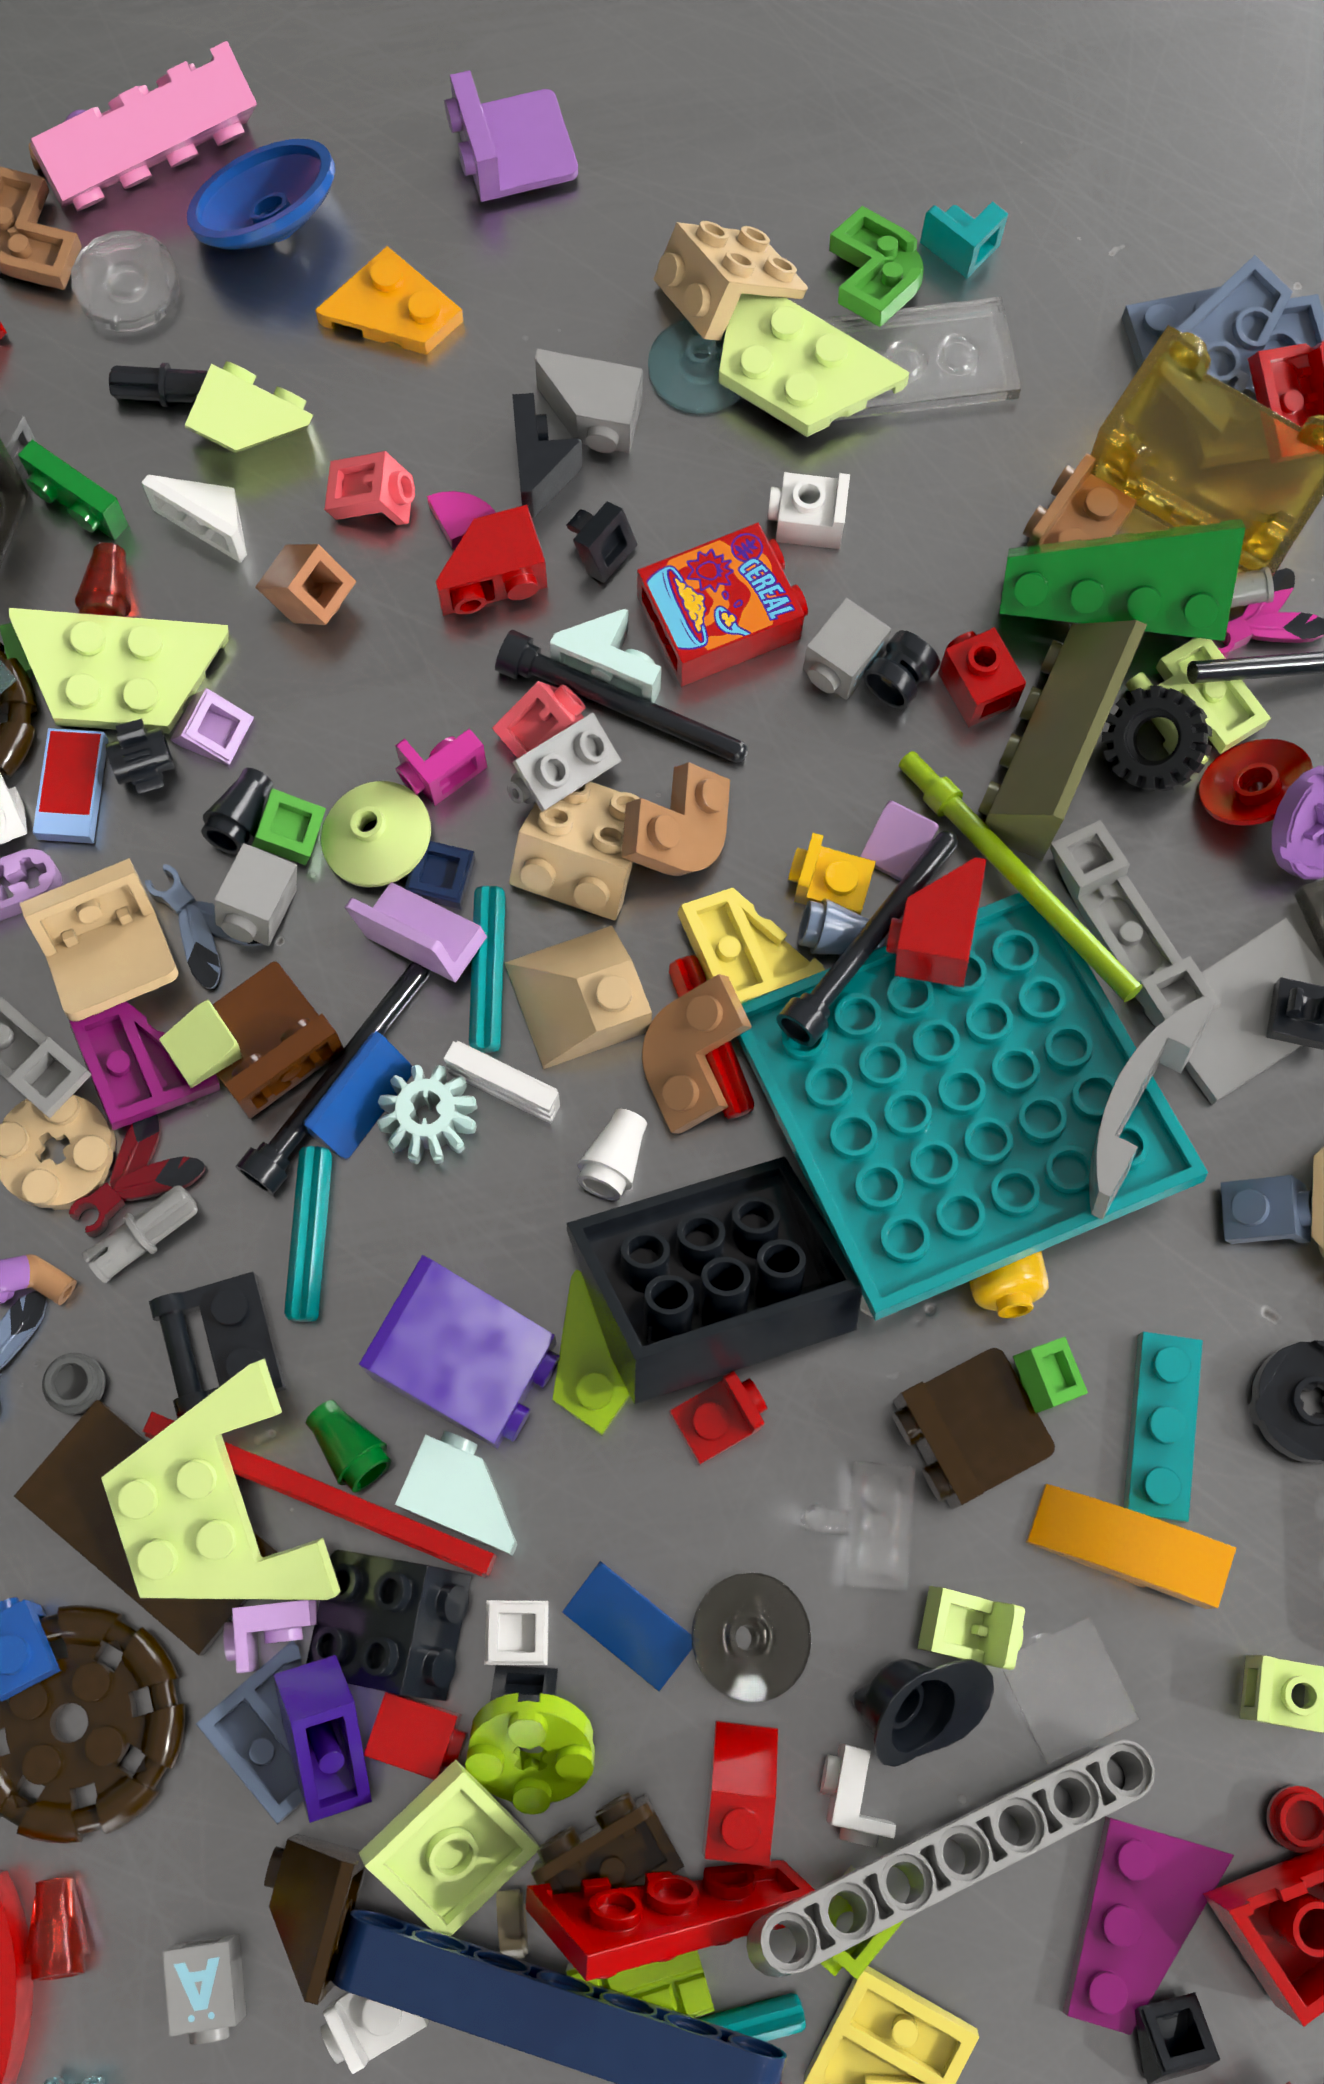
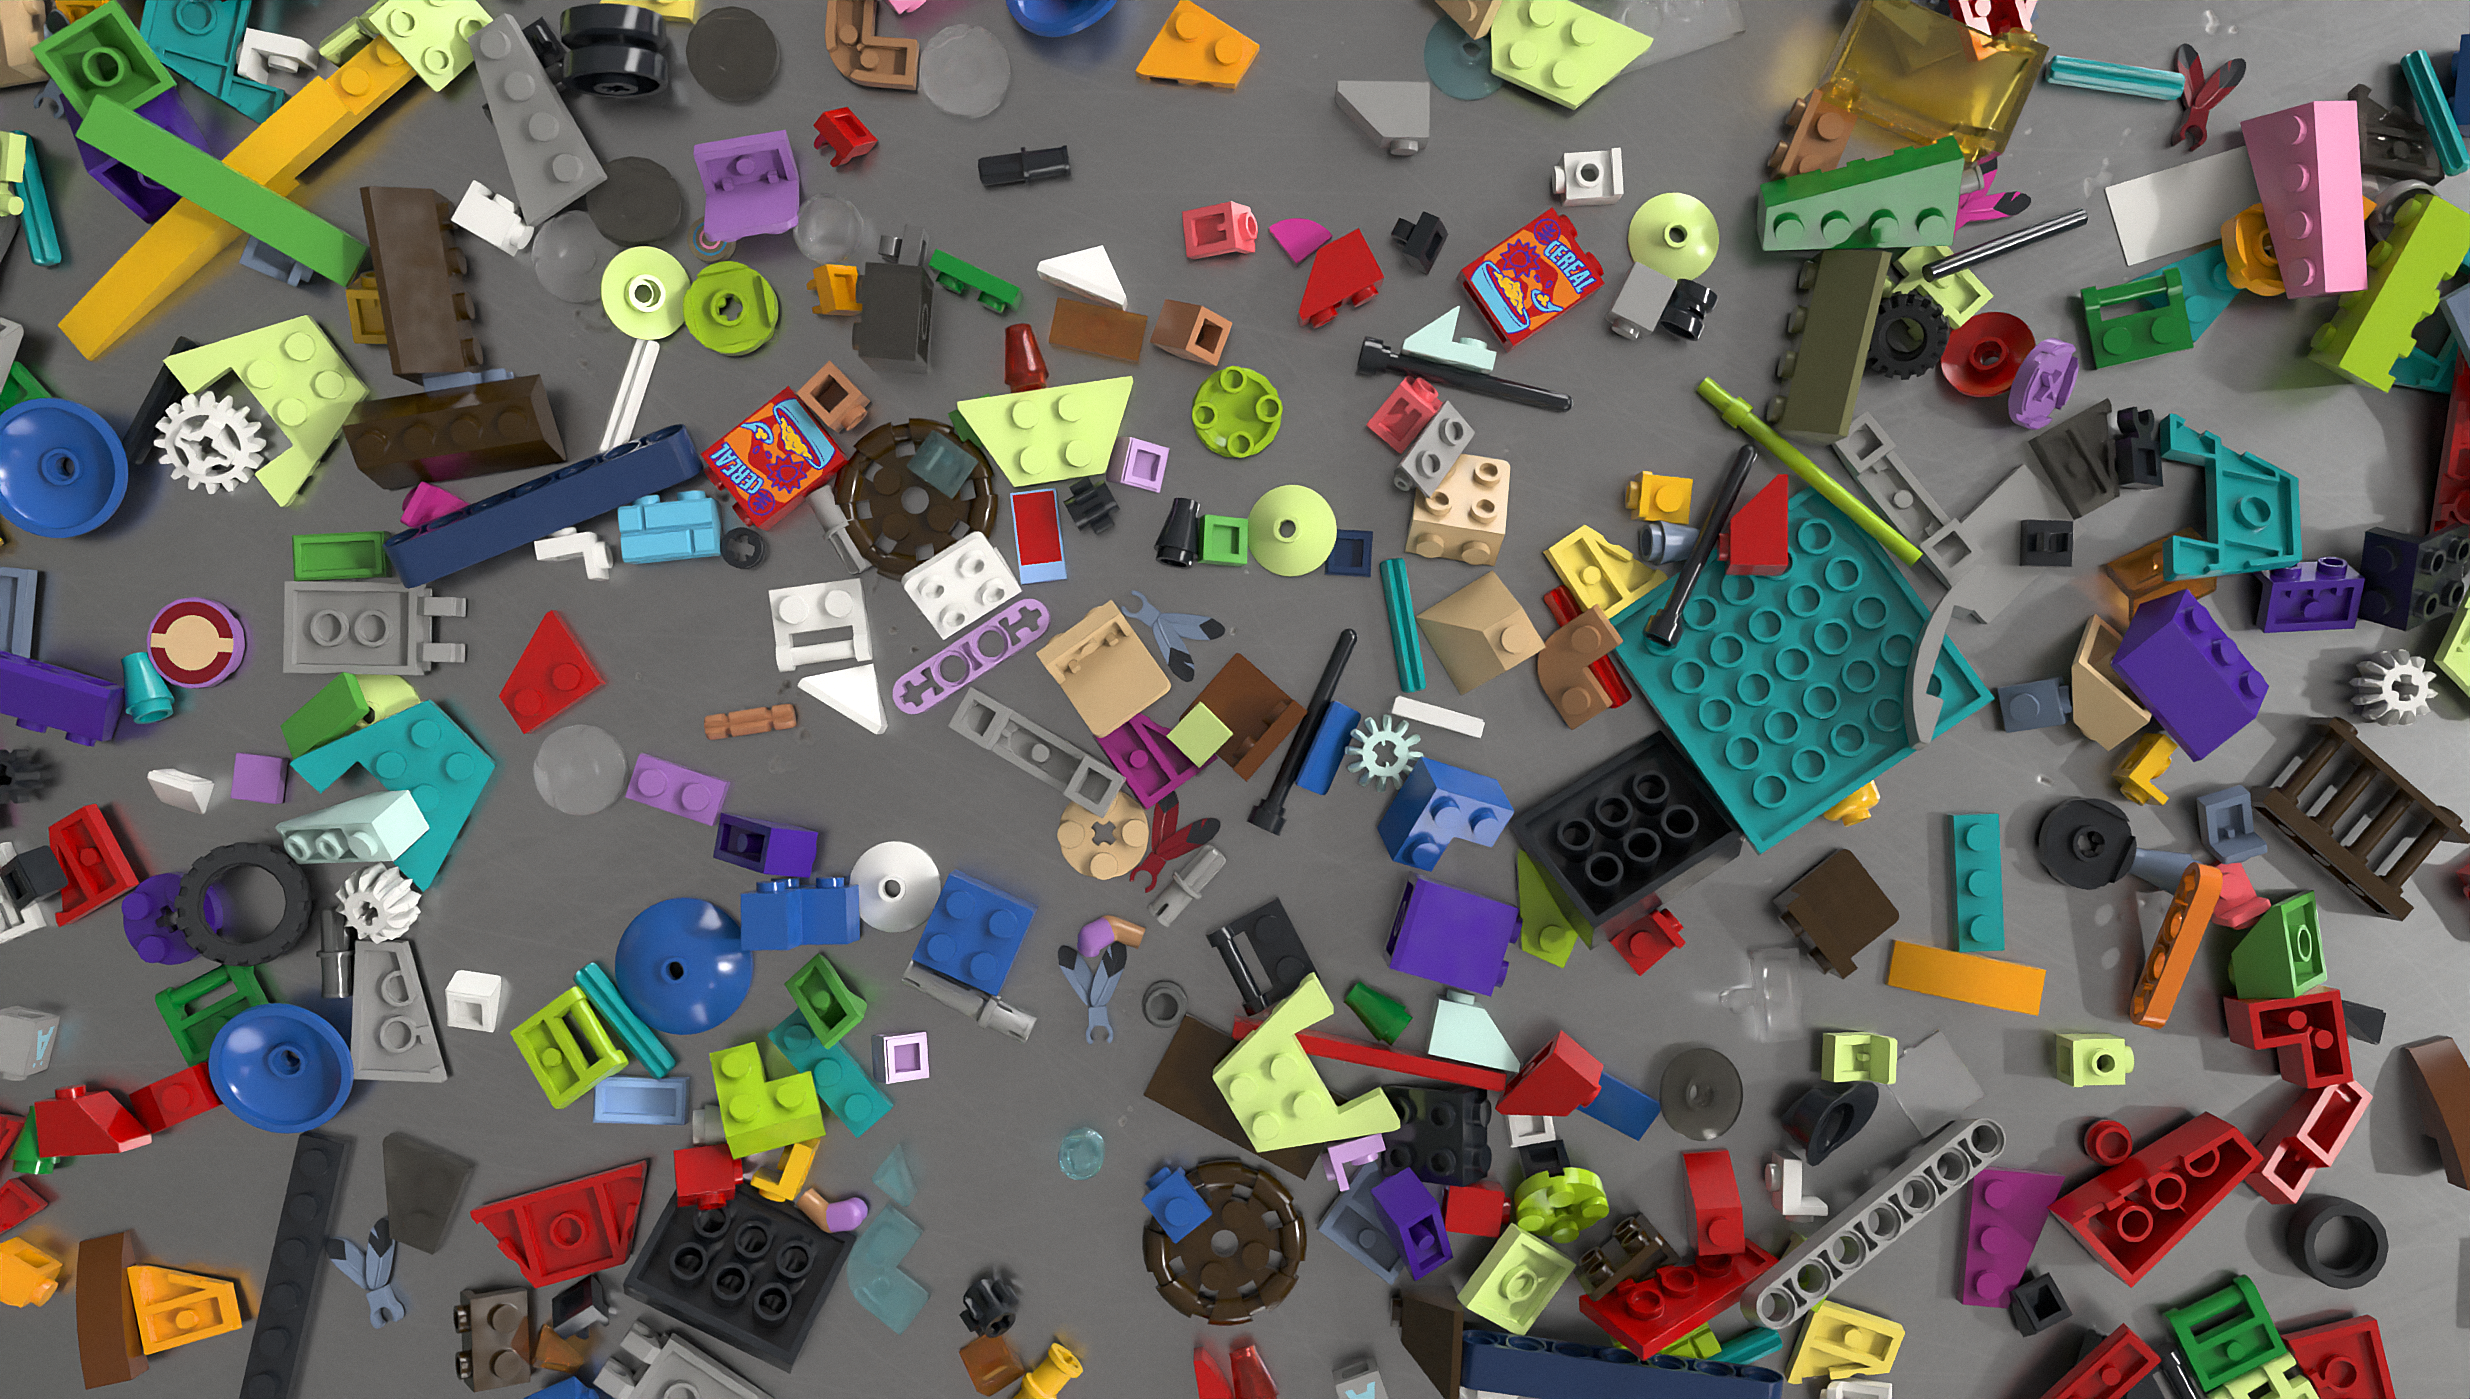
camera: 10 degrees left, 15 degrees up
yellowish green slope [185,361,313,453] -> none
light grey brick [214,843,297,946] -> none
teal axle [284,1146,332,1322] -> none
lavender panel [344,882,487,983] -> none
dark pink bracket [395,728,487,806] -> none
dark tan tile [496,1889,528,1959] -> none
black slope [512,393,583,518] -> none
white cone [577,1109,647,1200] -> none
medium nougat plate [621,762,730,876] -> none
lavender slope [860,800,939,881] -> none
red brick [938,627,1026,728] -> none
bright green plate [1013,1337,1088,1413] -> none
none -> clear orange plate [1048,297,1148,363]
none -> lime dish [1191,366,1283,458]
none -> blue brick [1377,756,1515,872]
none -> red slope [1495,1030,1604,1117]
none -> yellowish green dish [1627,193,1719,281]

